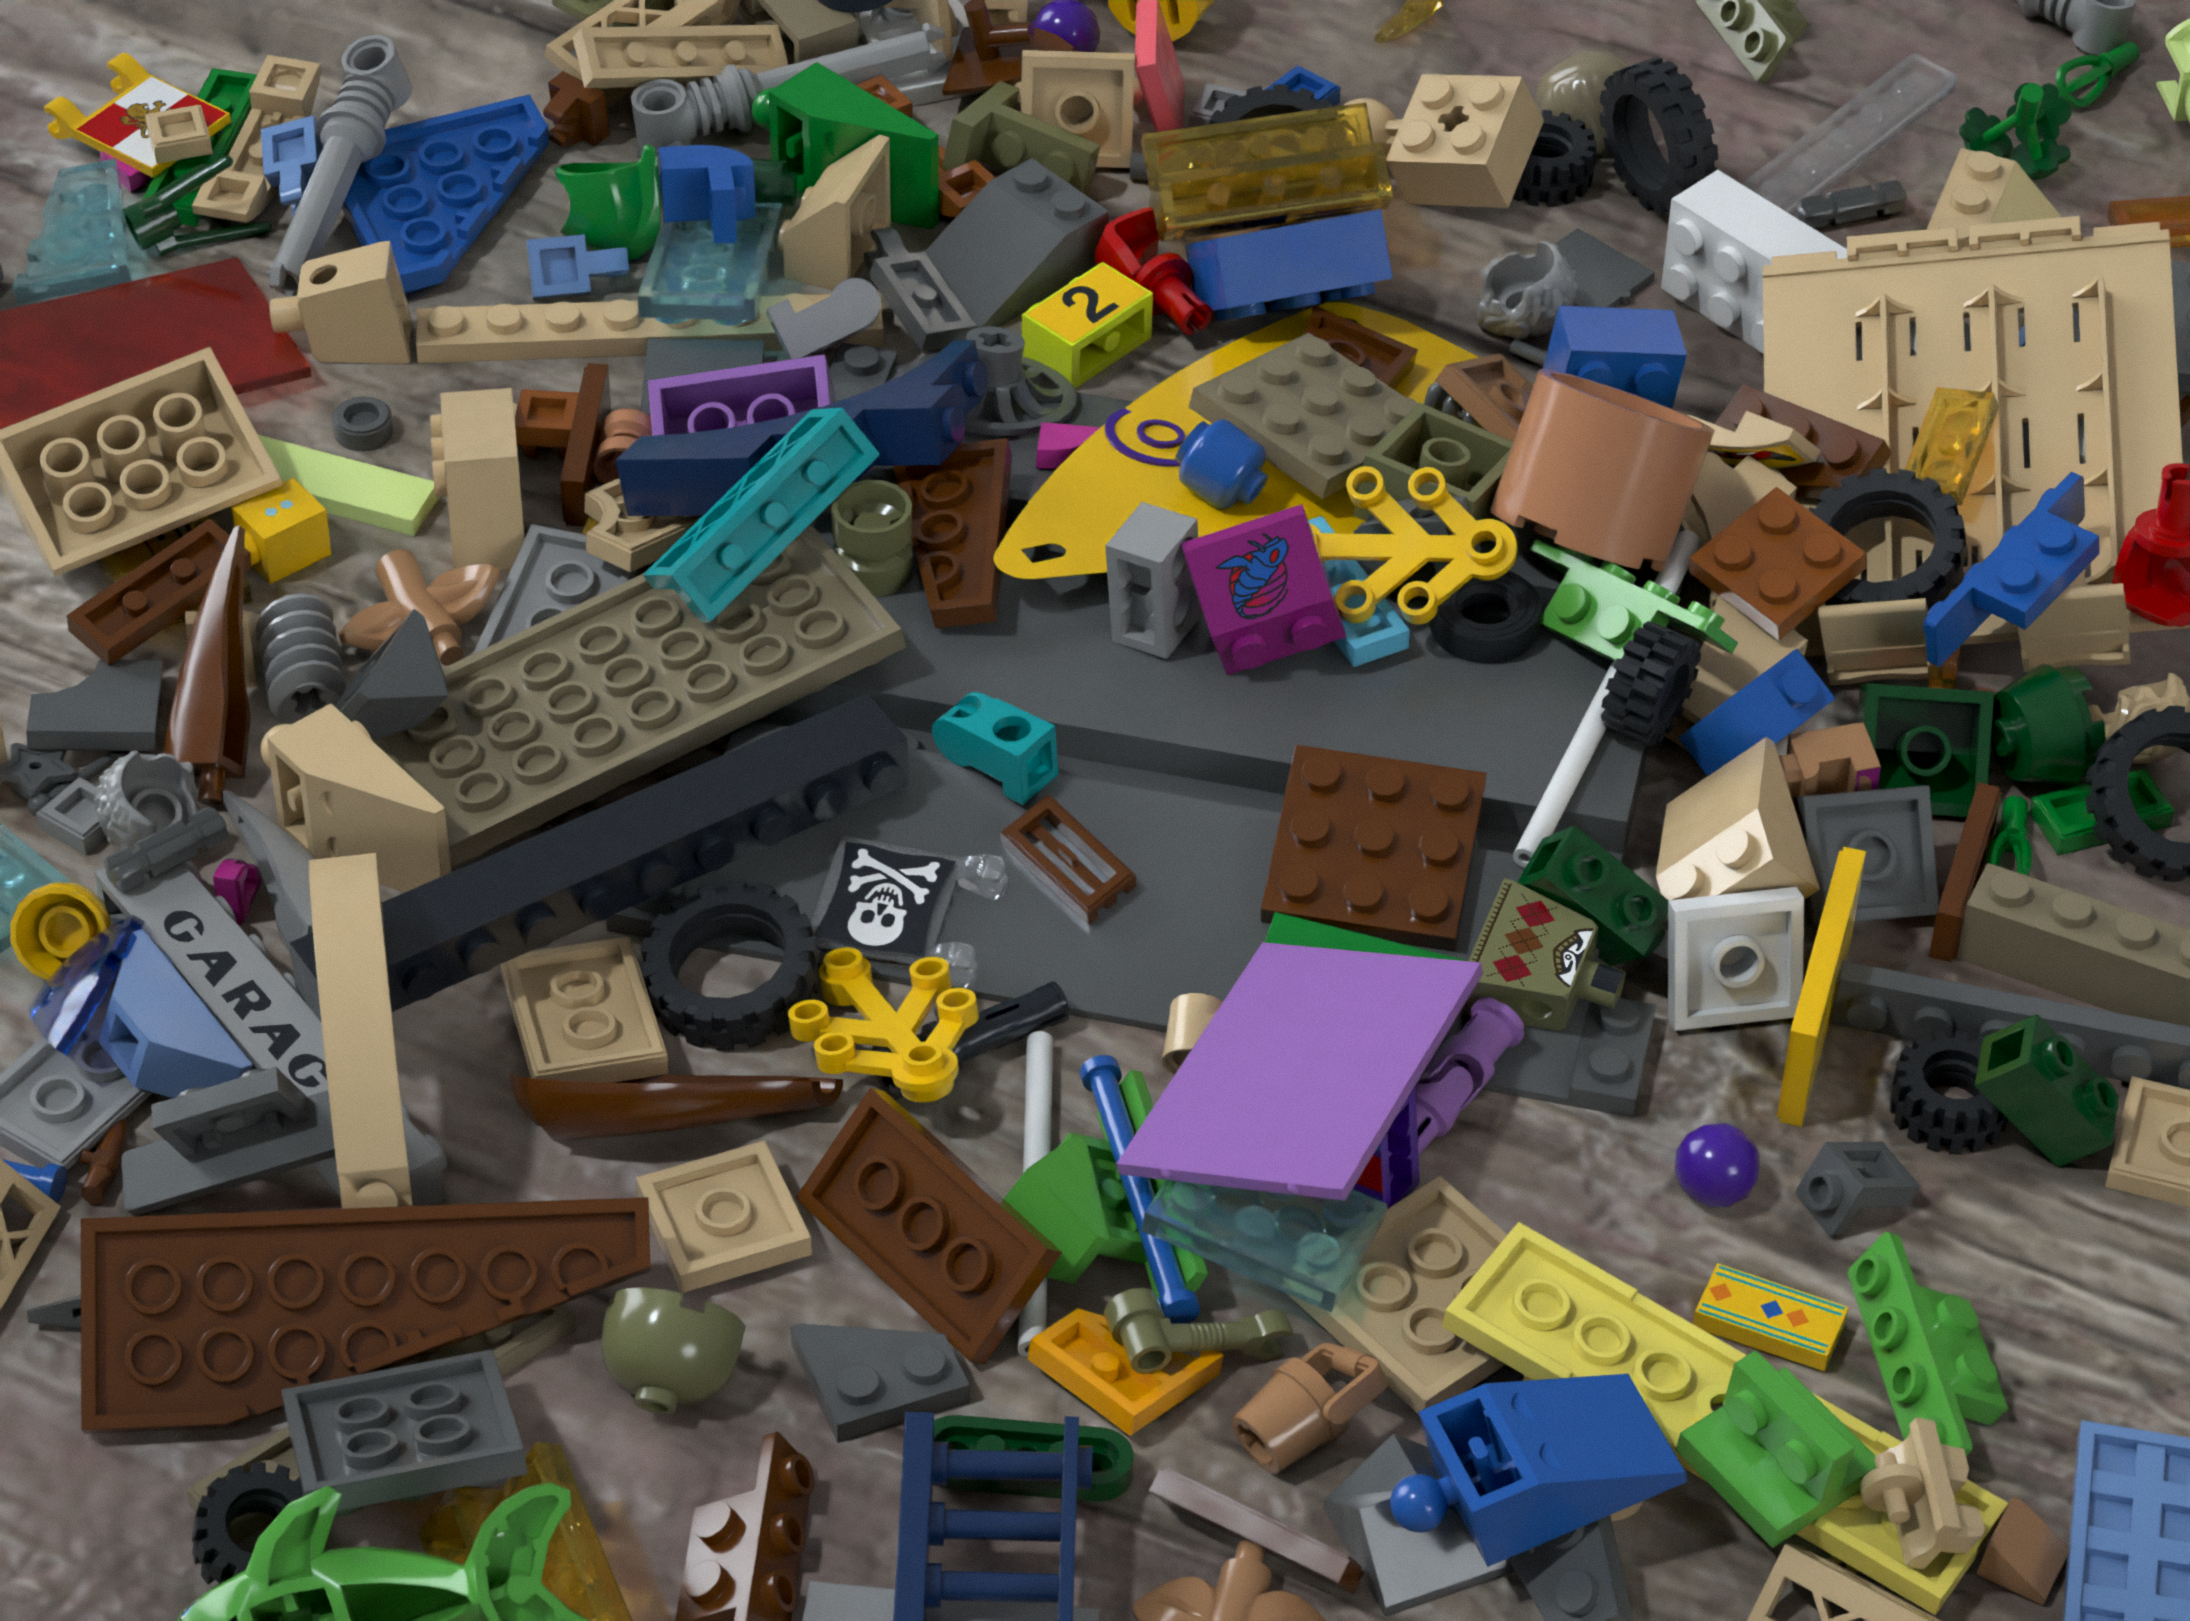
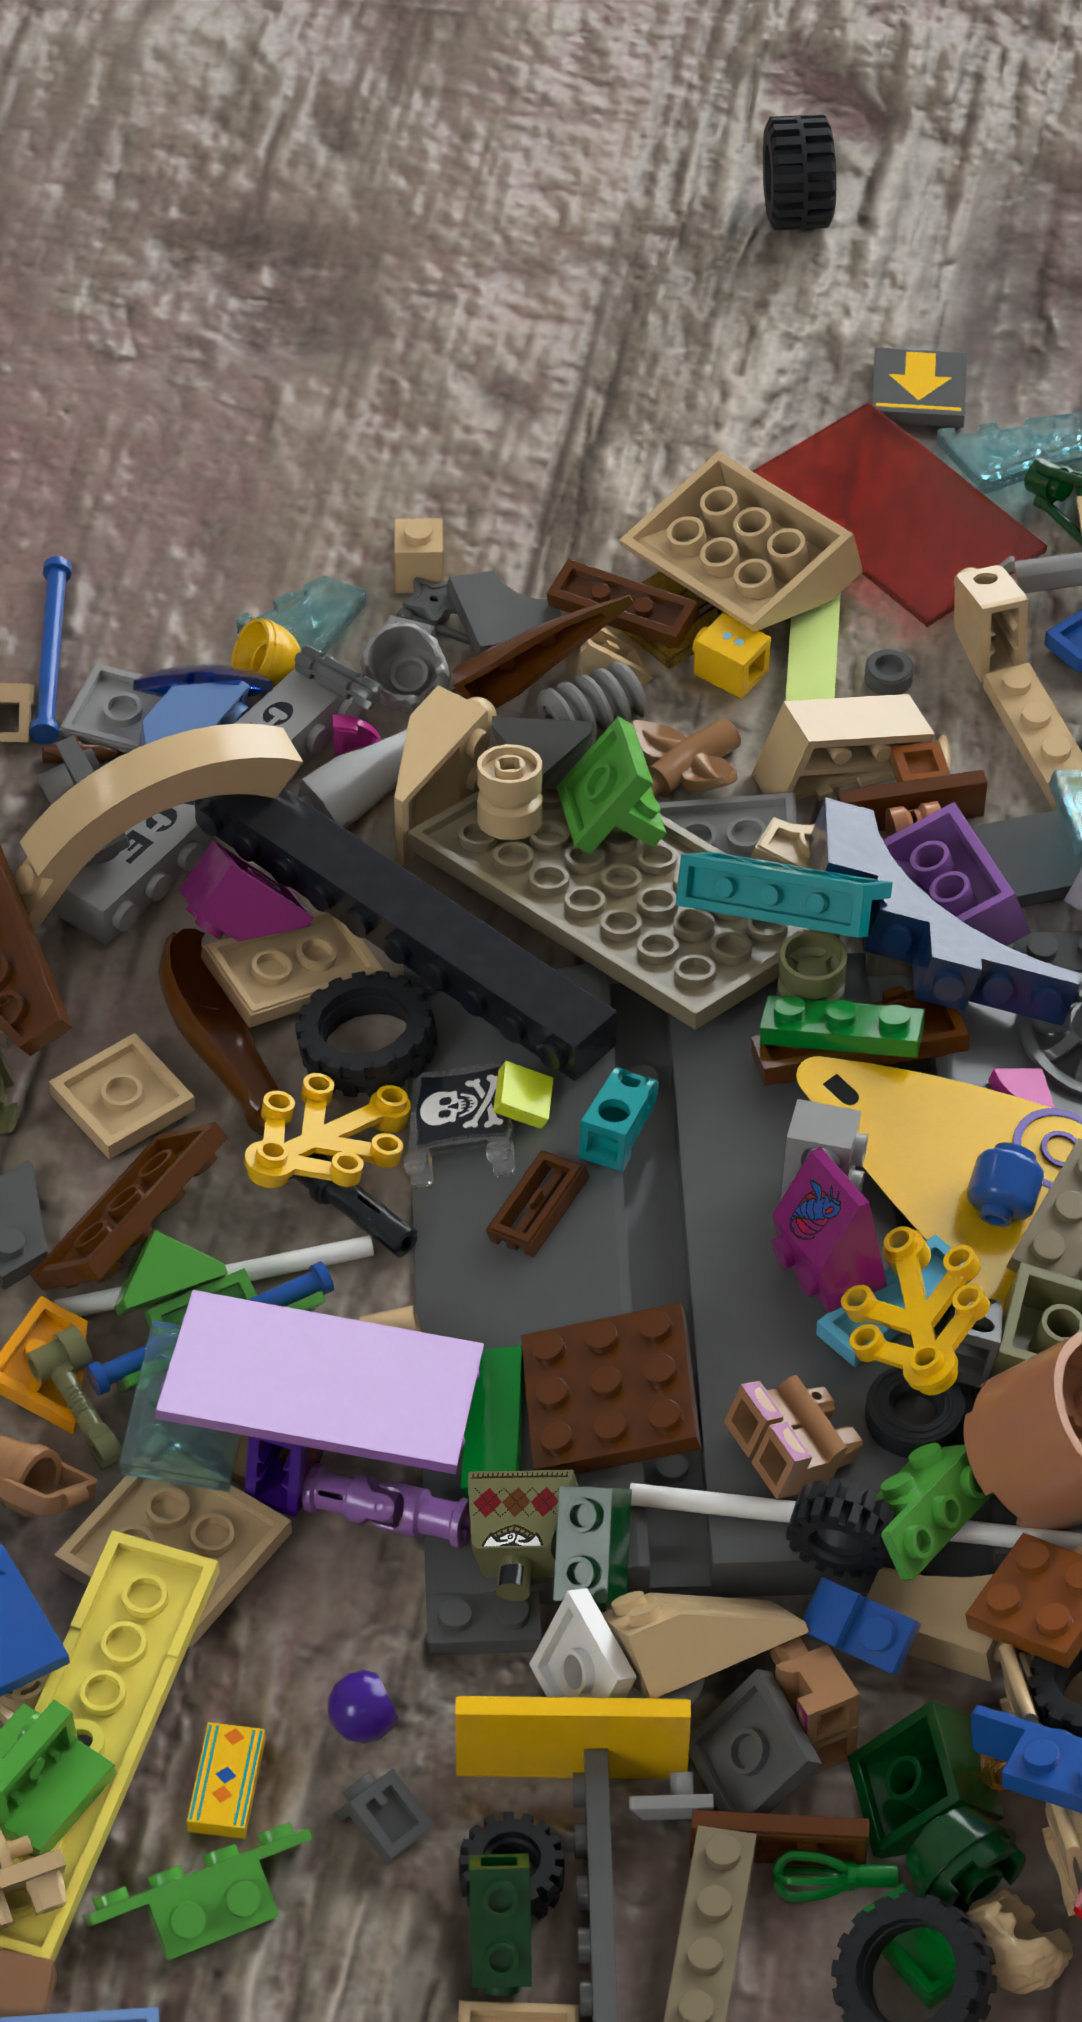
camera: 75 degrees right, 5 degrees up
none -> magenta slope [179,840,315,942]
none -> tan wheel [477,744,543,840]
none -> neon yellow tile [493,1061,554,1129]
none -> bright green bracket [556,716,666,854]
none -> light grey piece [629,1772,714,1821]
none -> medium nougat hips [724,1375,863,1500]
none -> green plate [760,995,924,1058]

